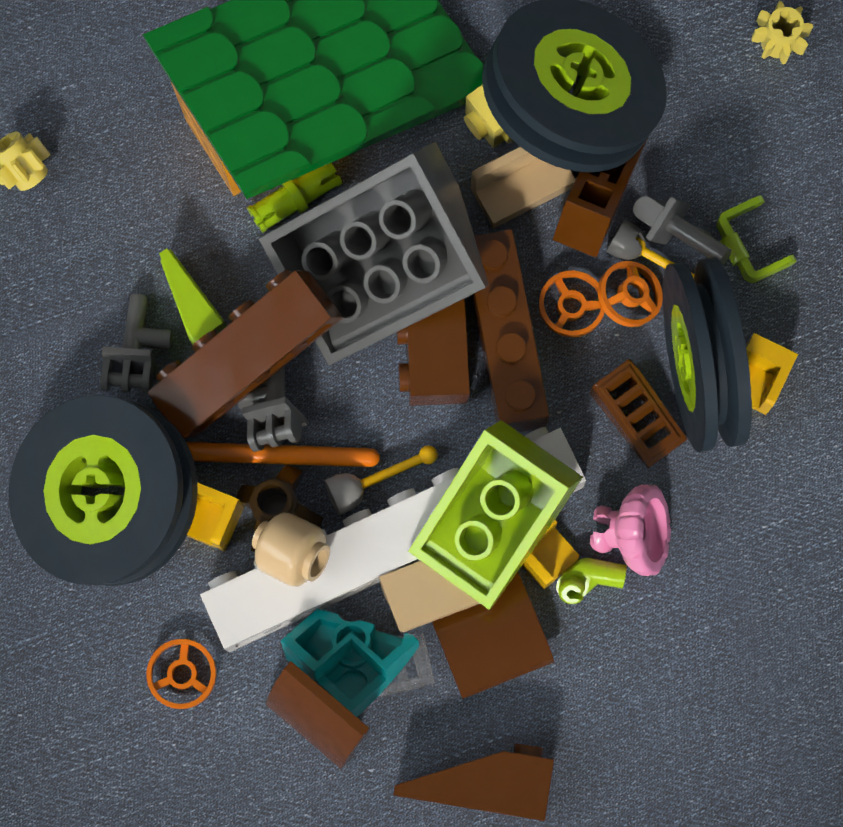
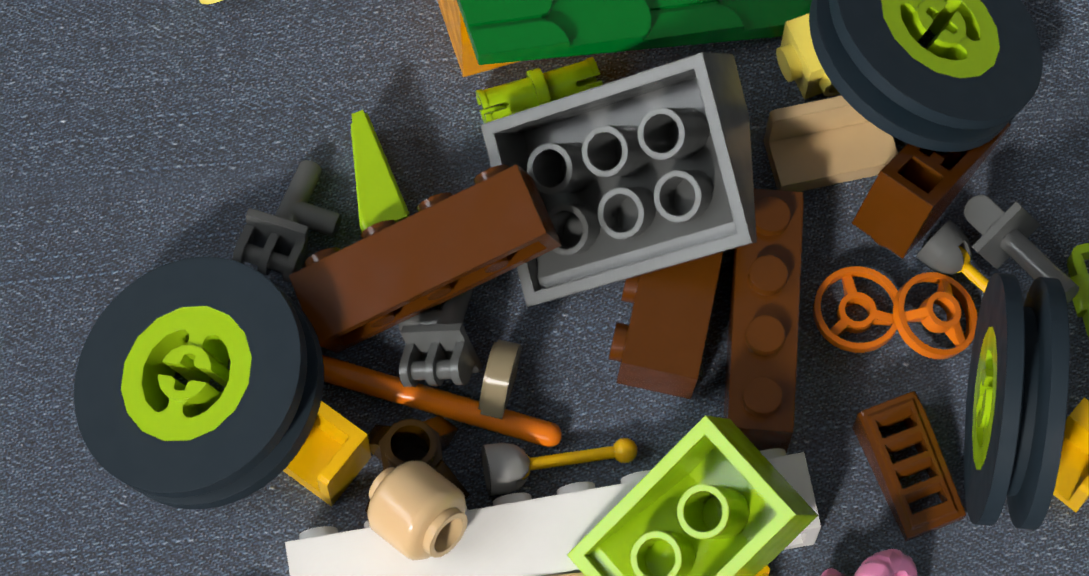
camera: 10 degrees right, 10 degrees down
none -> dark tan tile [478,339,521,419]

